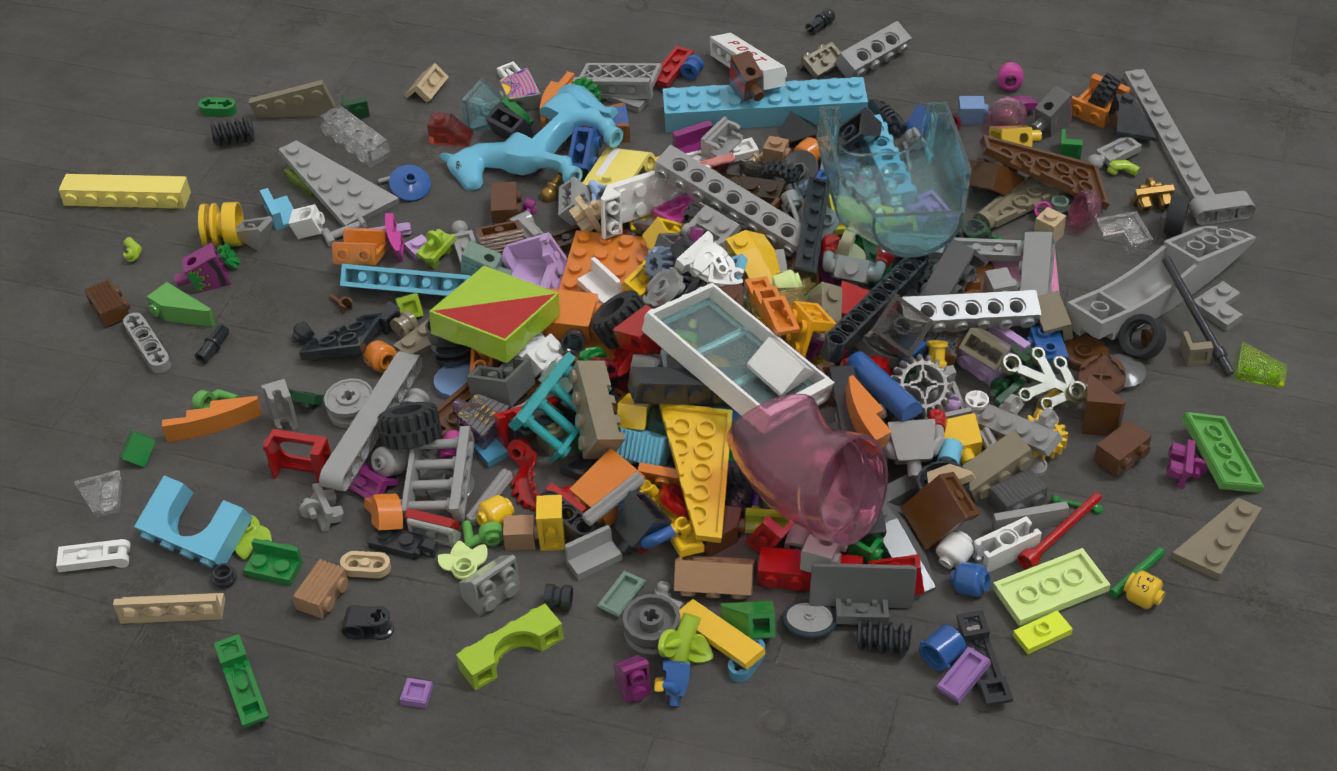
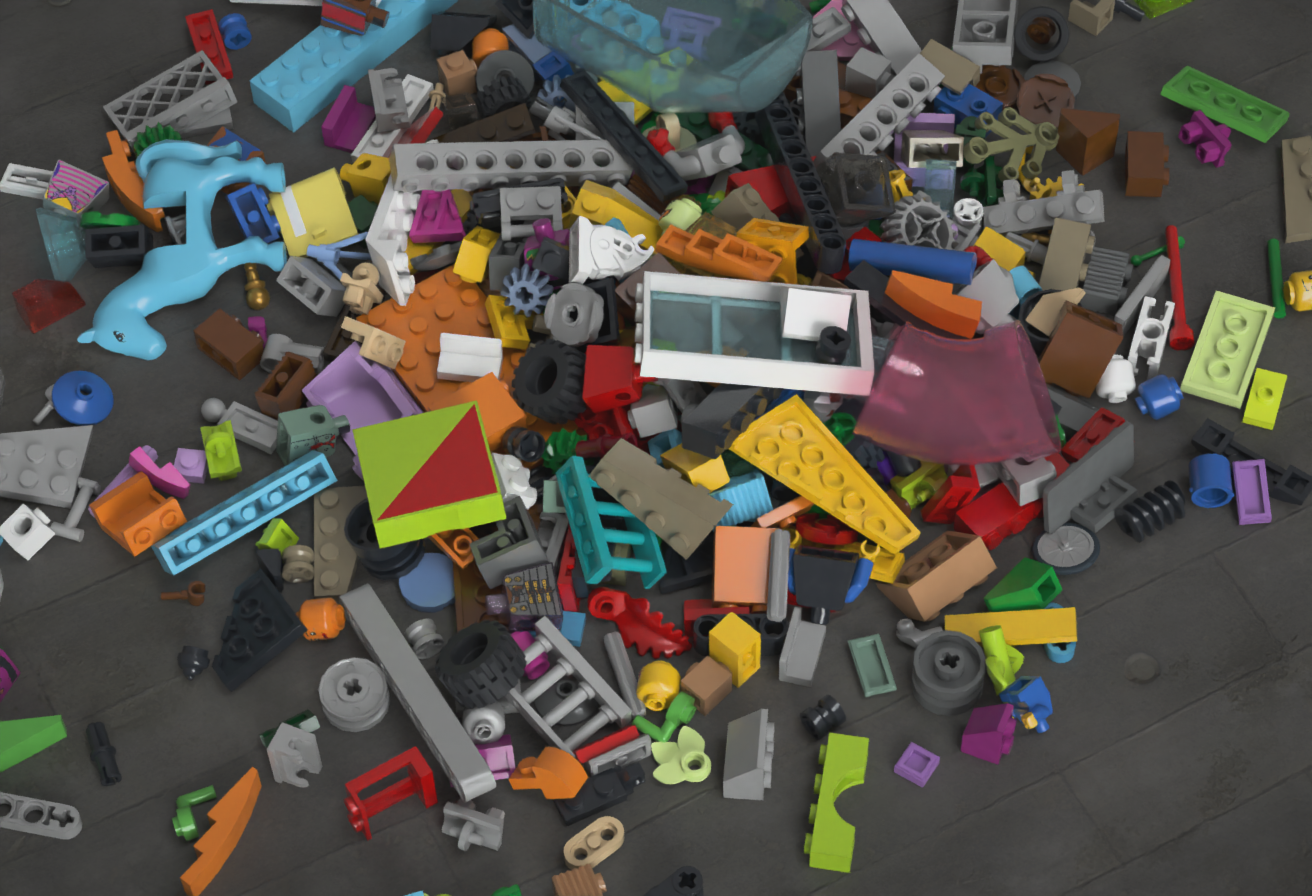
camera: 45 degrees left, 10 degrees up
none -> tan bracket [341,316,406,369]
none -> black wheel [814,326,851,365]
none -> medium lavender tile [894,742,940,788]
none -> clear light blue tile [924,159,956,218]

